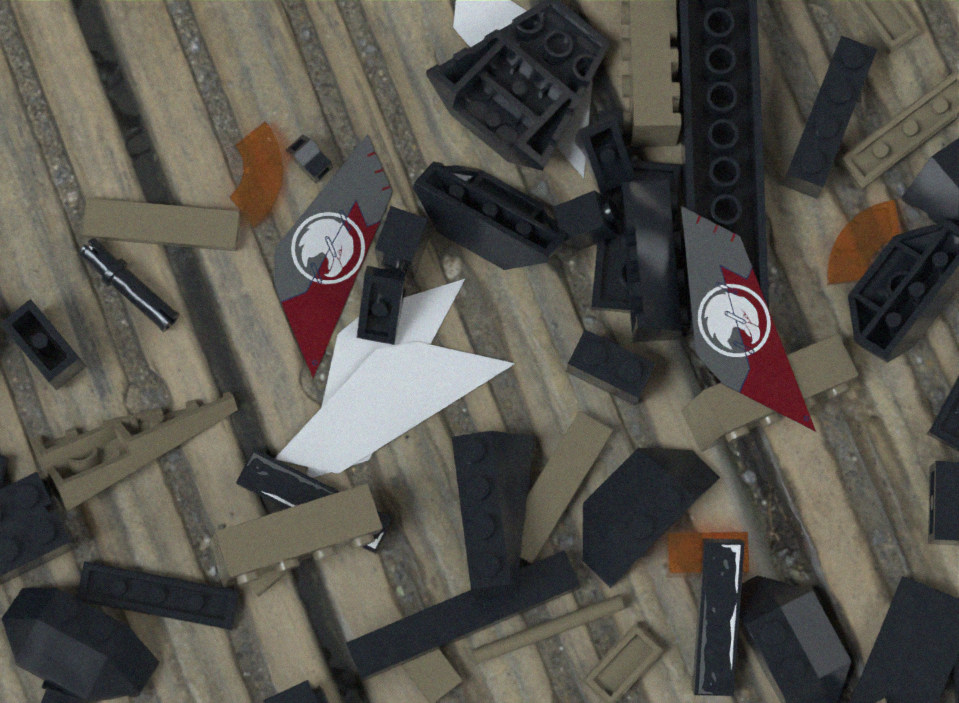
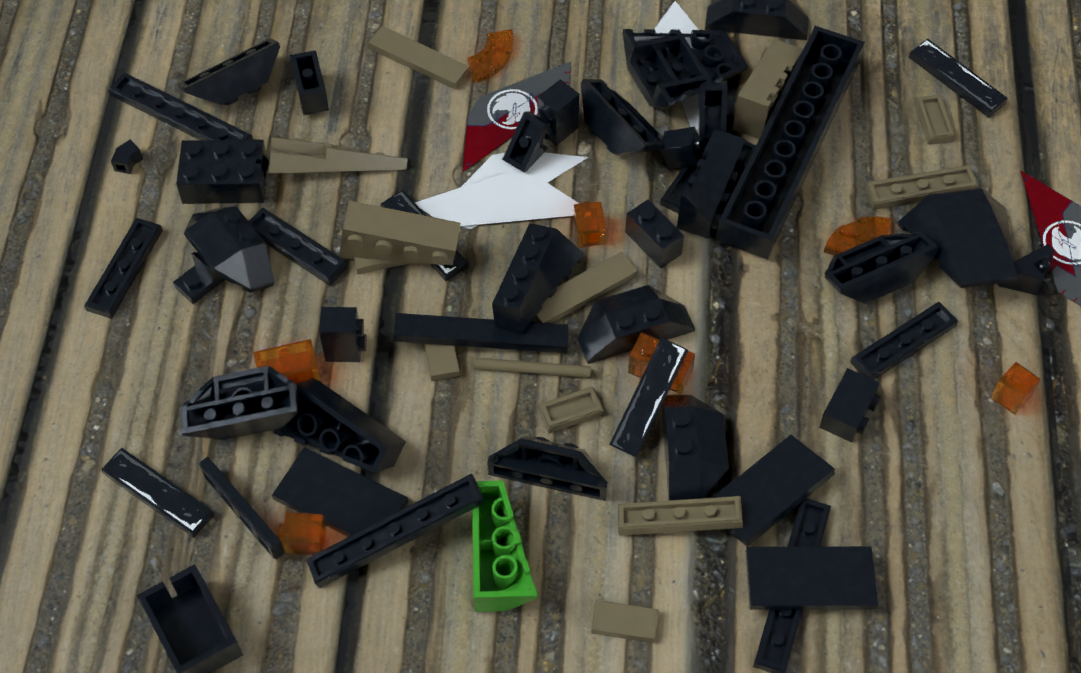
camera: 25 degrees right, 20 degrees down
black pin [78,238,180,332] -> none
black piece [285,134,333,184] -> none
sticker [681,206,816,432] -> none
dark tan wedge [681,334,859,452] -> none
black brick [782,35,877,199] -> none
none -> clear orange brick [573,201,606,247]

